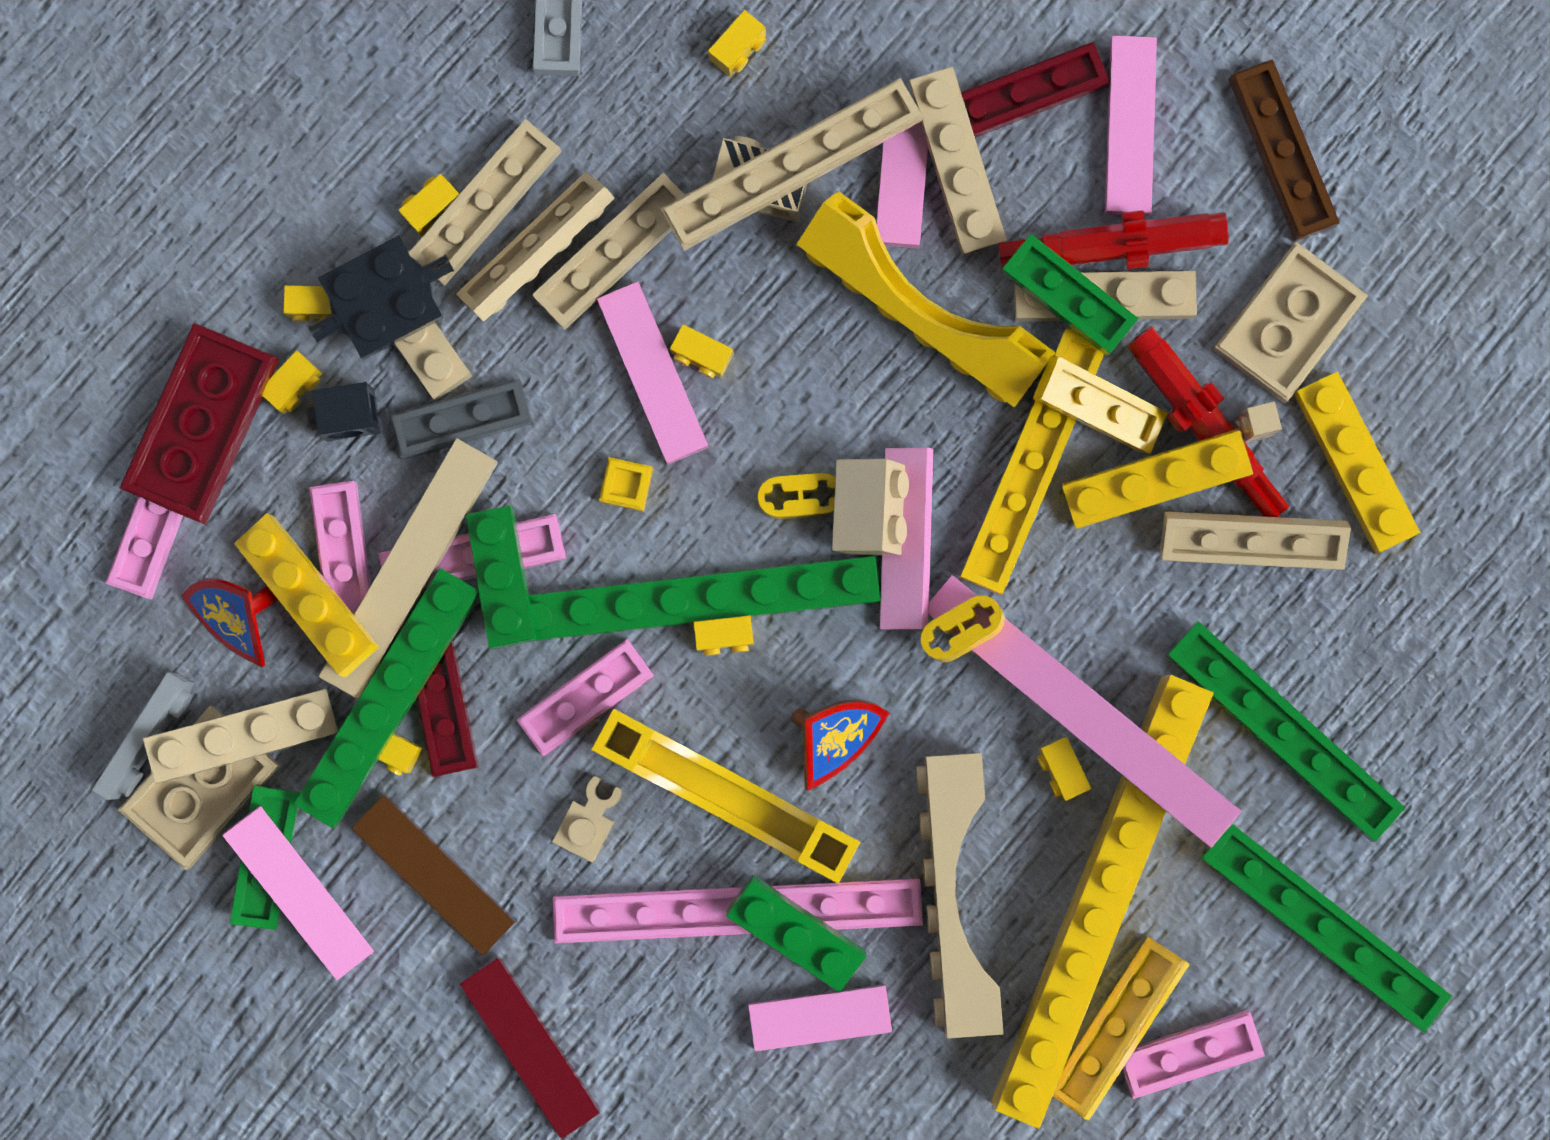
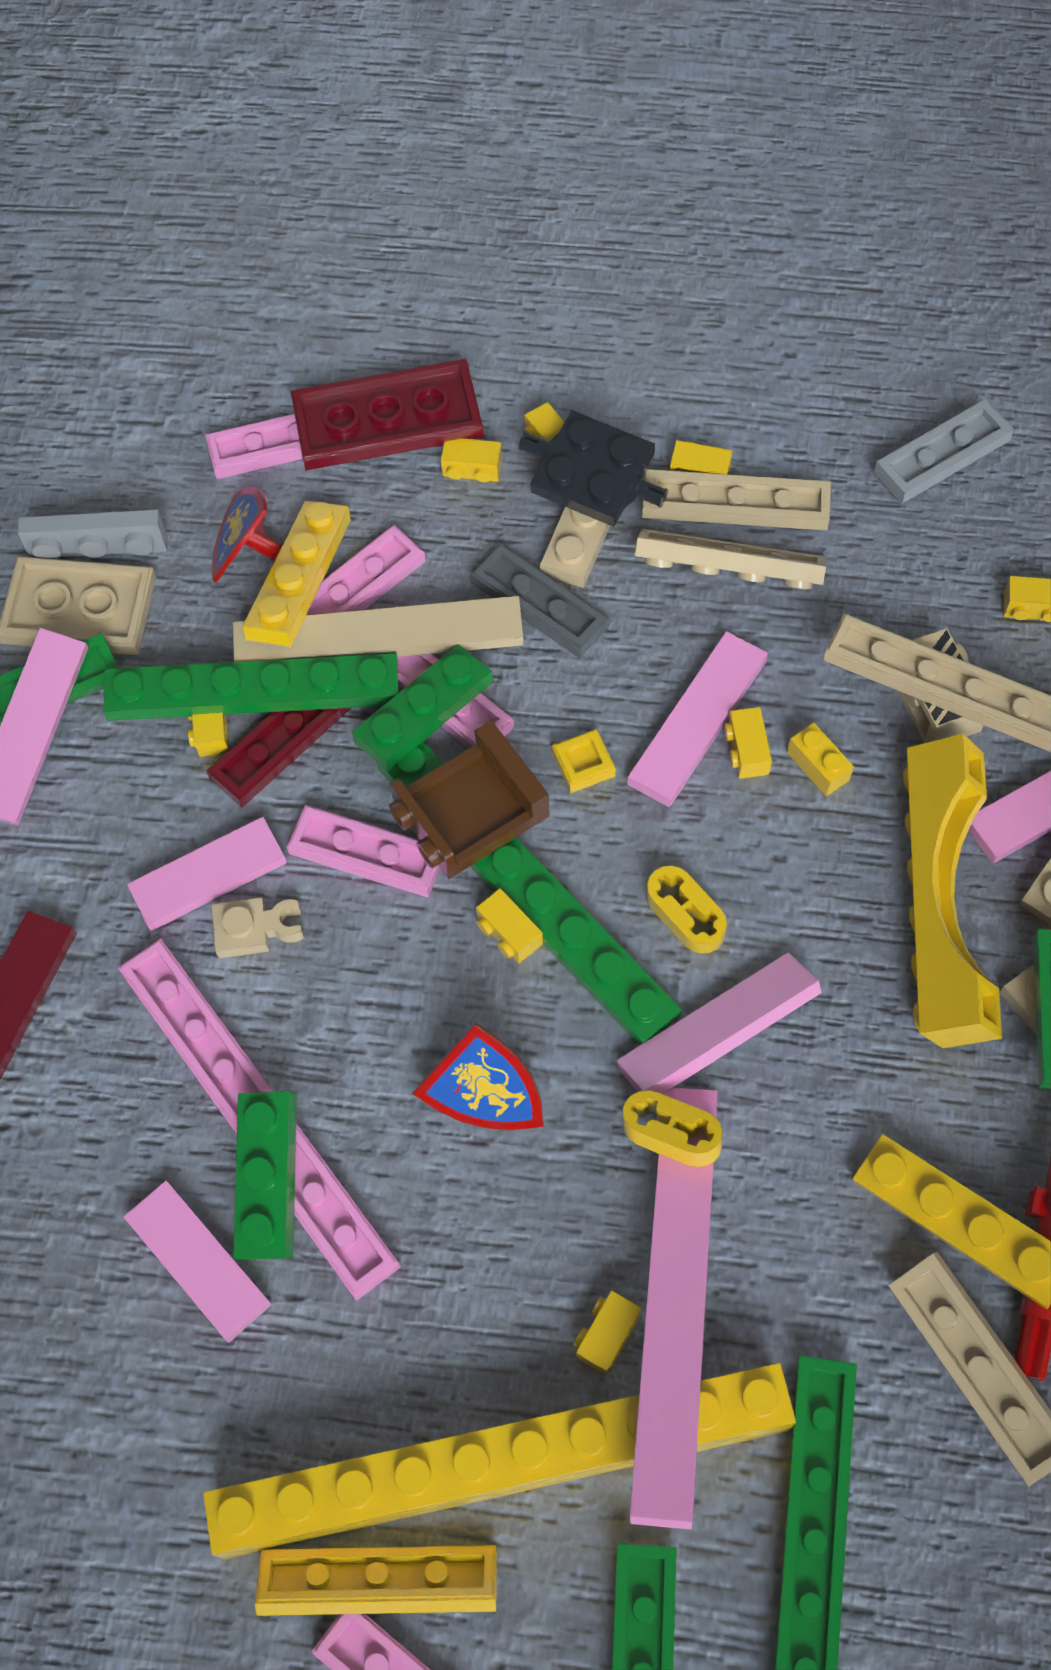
camera: 55 degrees right, 20 degrees down
tan plate [143,689,338,785] -> none
black brick [307,382,381,442] -> none
reddish brown tile [351,794,516,956] -> none
tan plate [532,173,685,330] -> none
yellow arch [591,709,861,884] -> none
tan brick [832,459,909,555] -> none
tan arch [916,753,1003,1038] -> none
yellow plate [959,328,1104,596] -> none
yellow plate [1033,356,1168,454] -> none
none -> bright pink tile [127,817,287,931]
none -> reddish brown panel [388,720,550,879]
none -> yellow piece [787,723,854,797]

